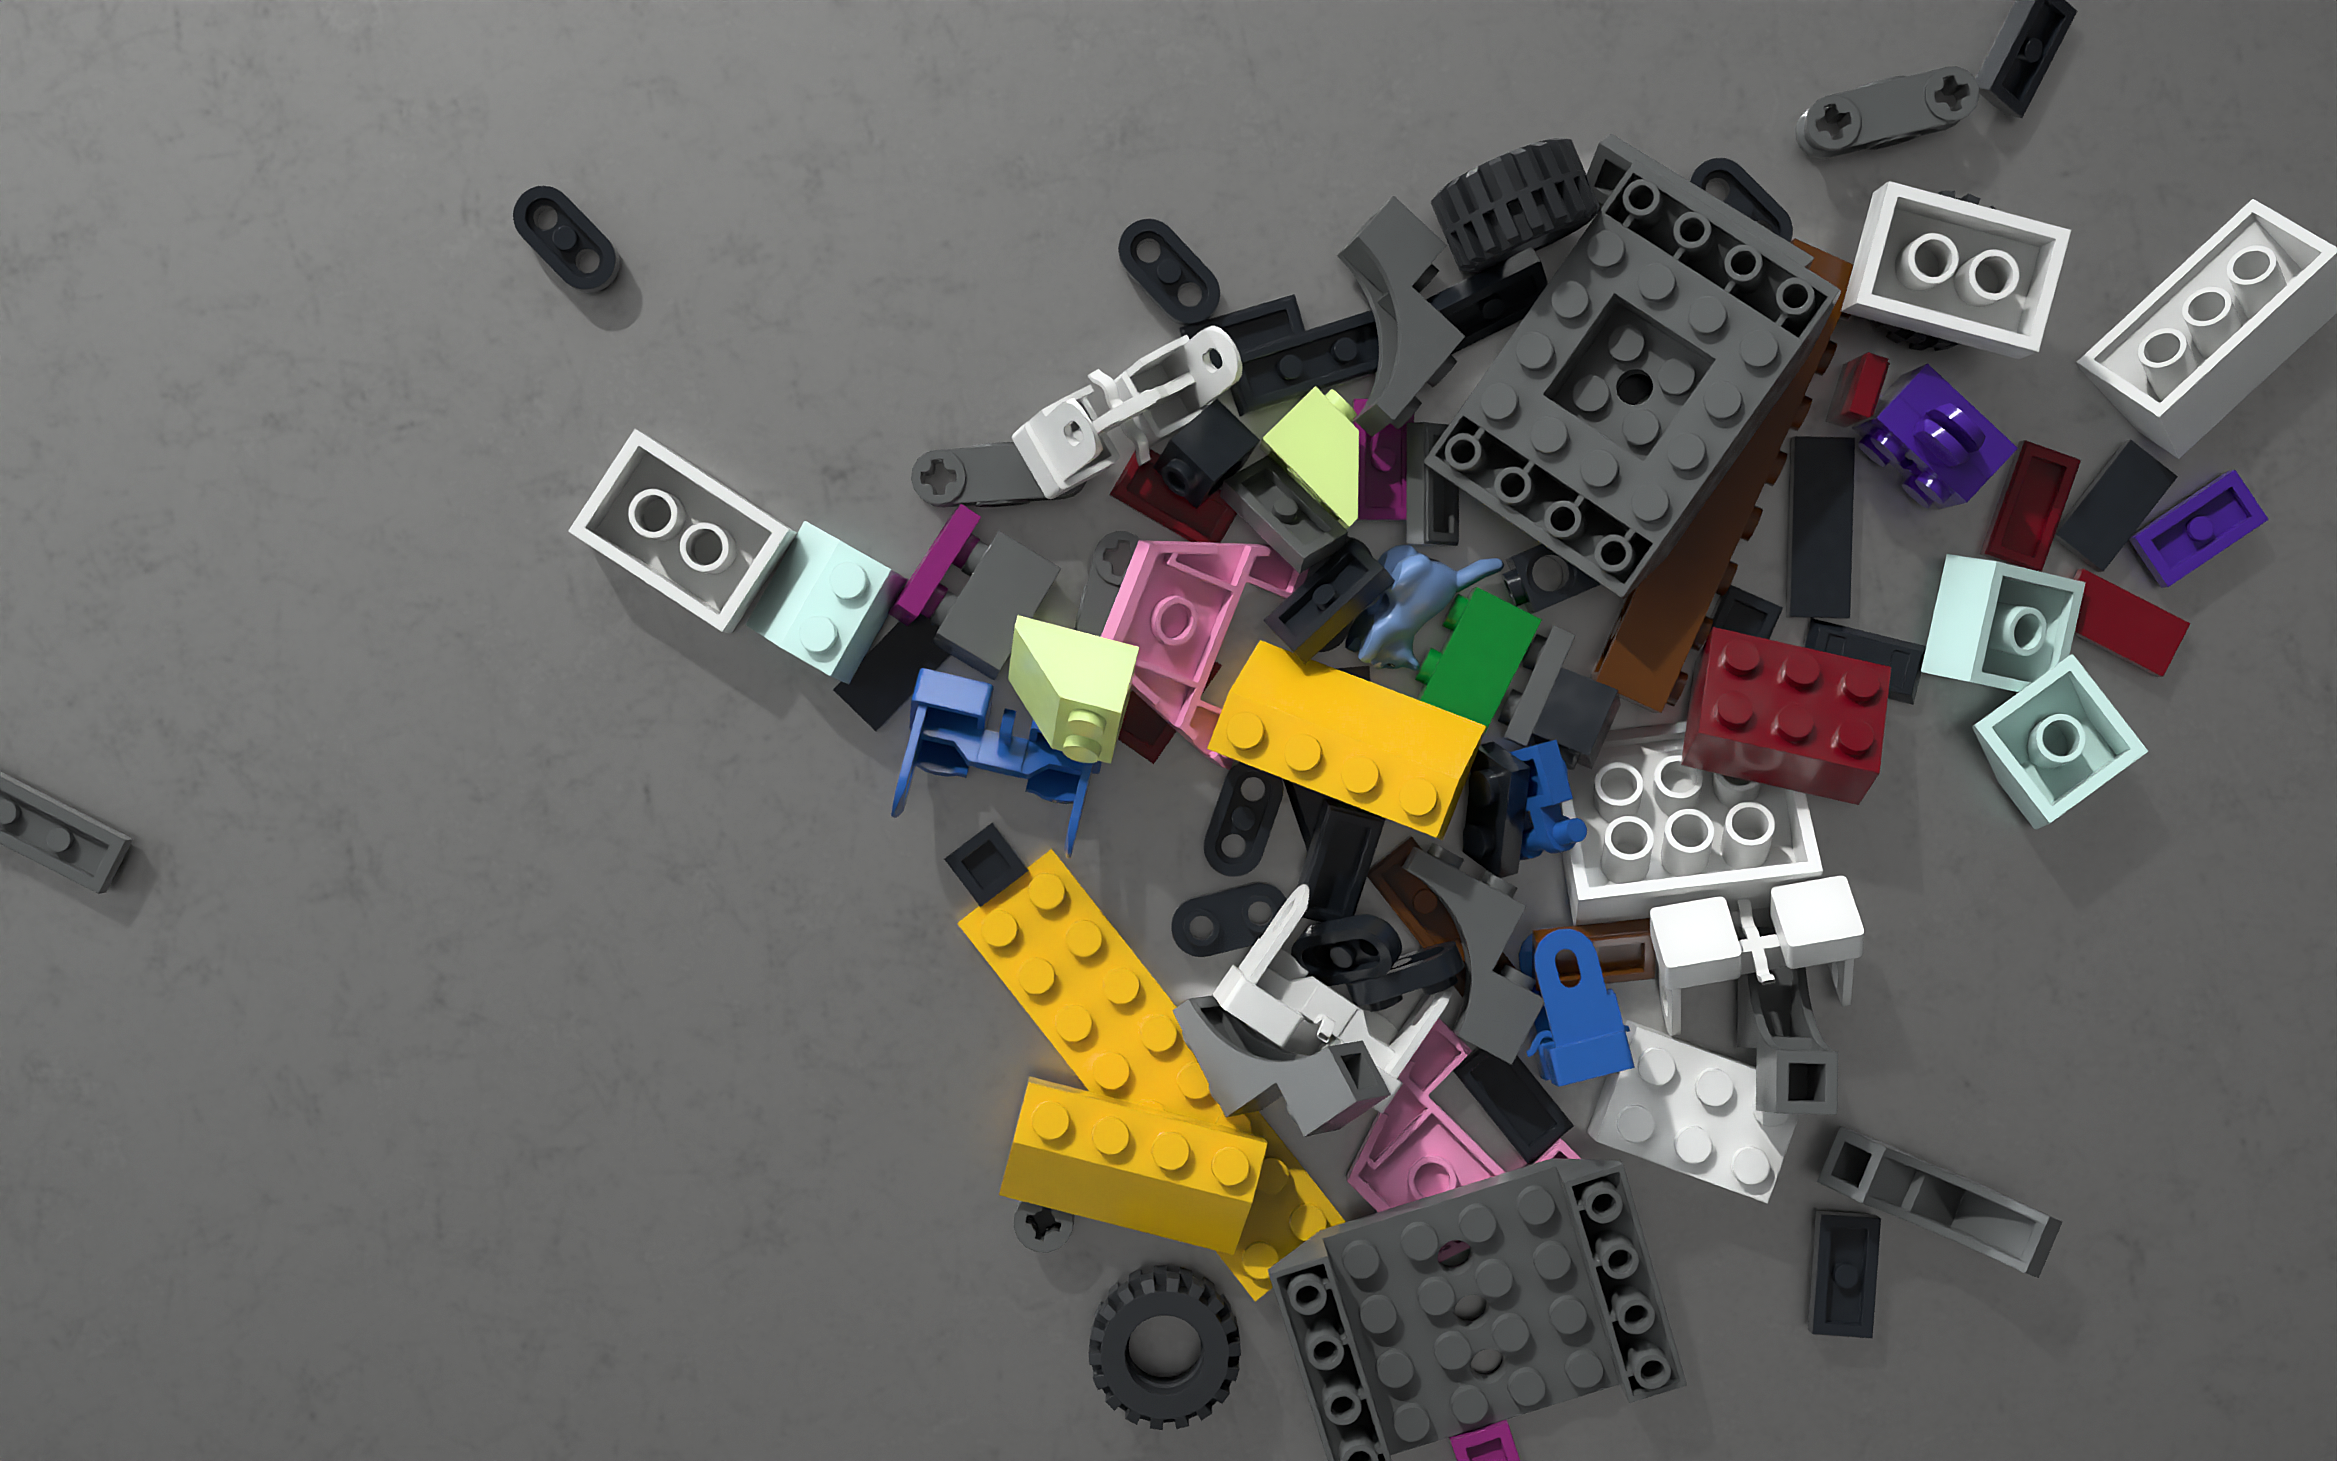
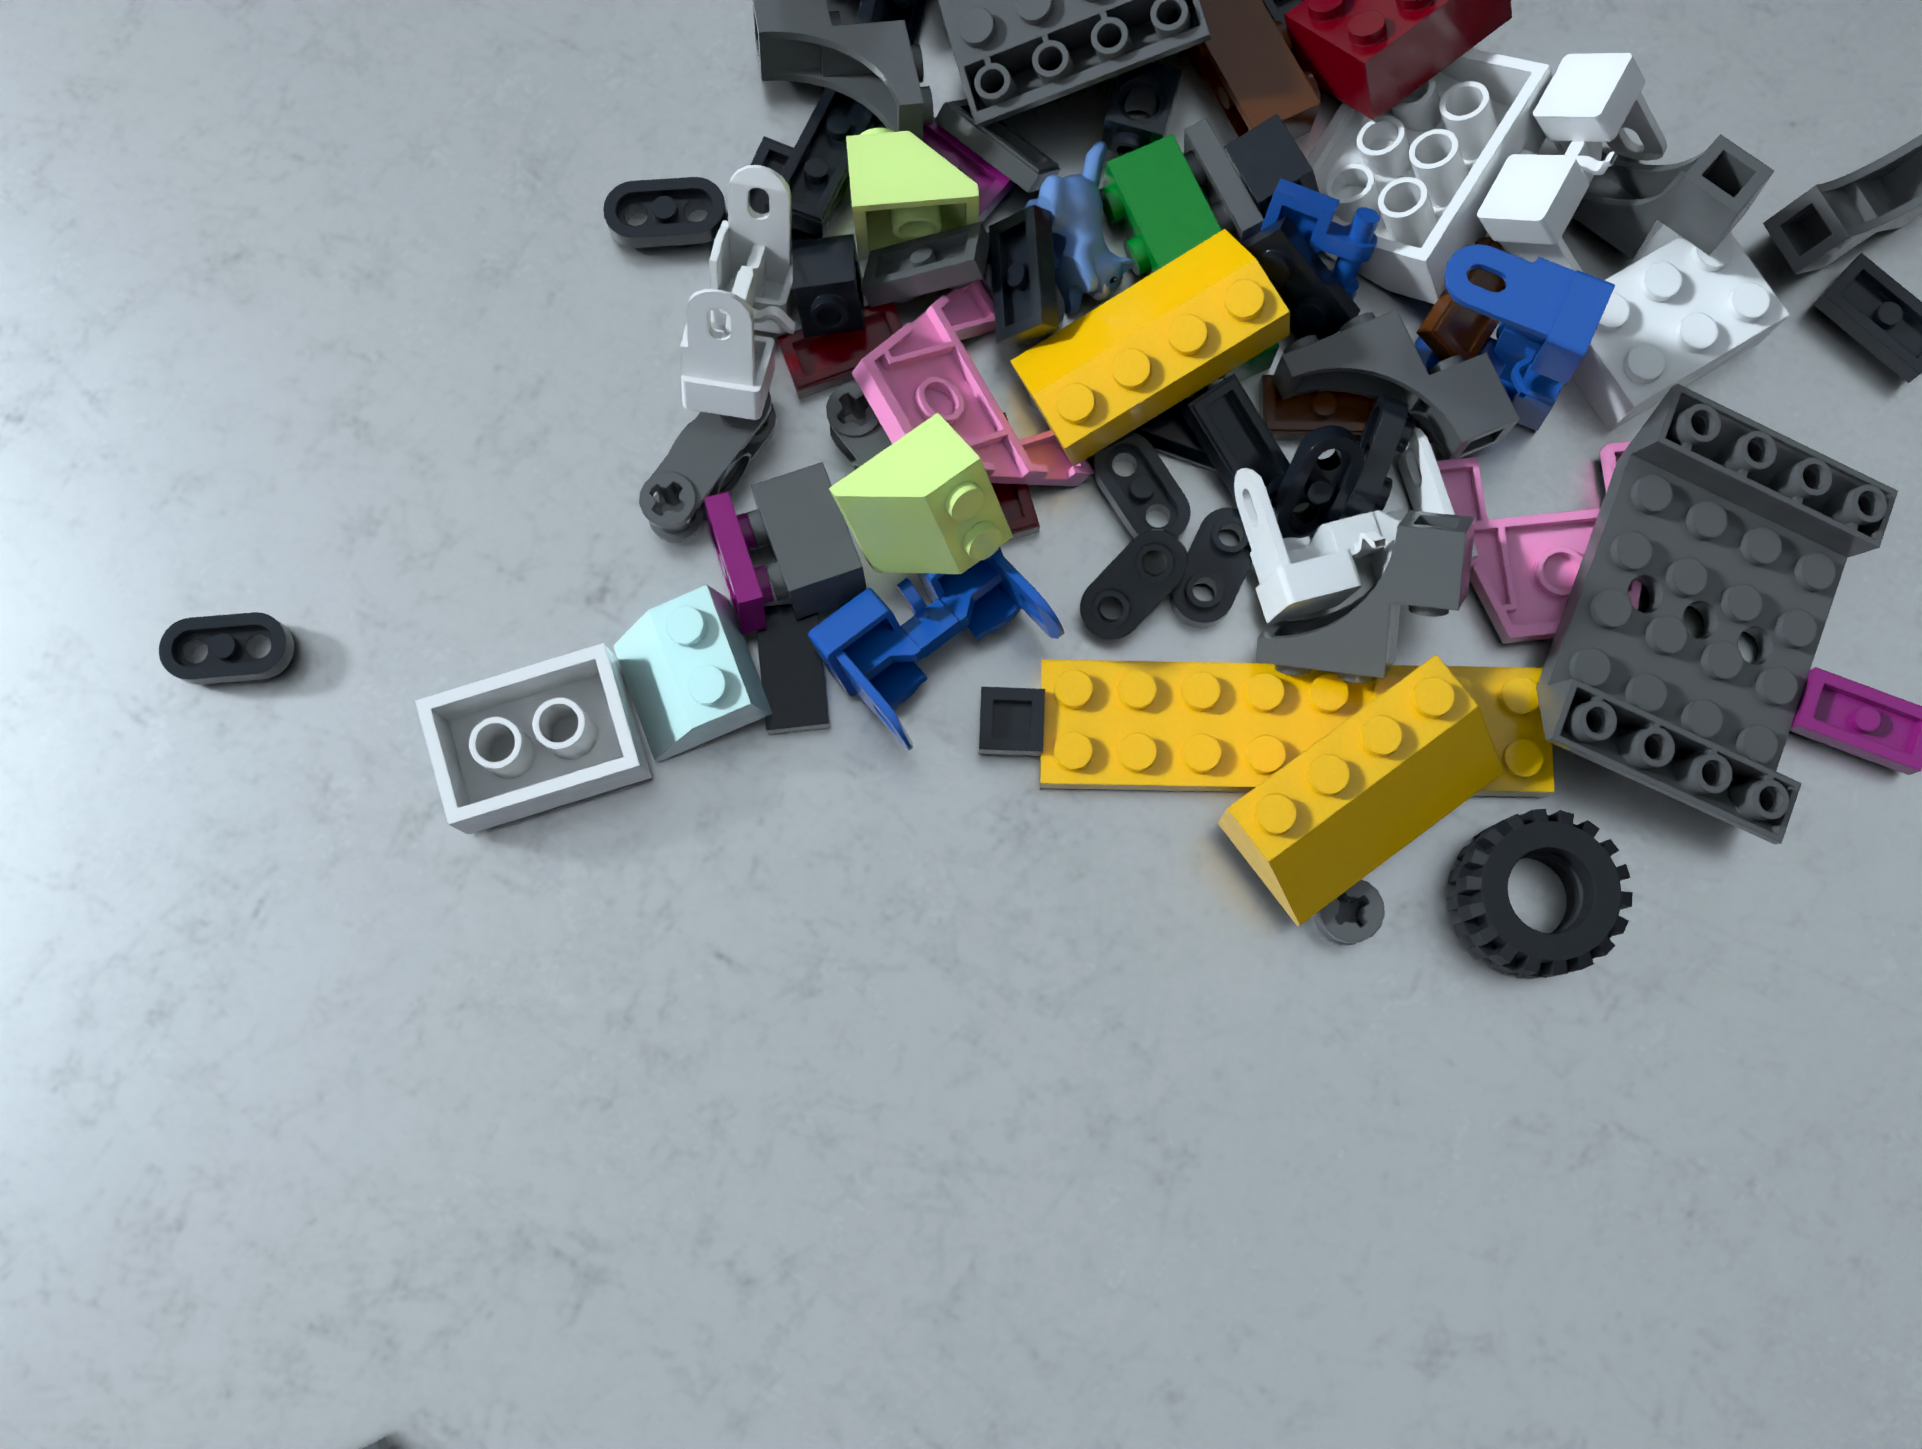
camera: 50 degrees left, 10 degrees down
black tile [1453,1046,1574,1164] -> none
none -> black plate [1080,529,1188,639]

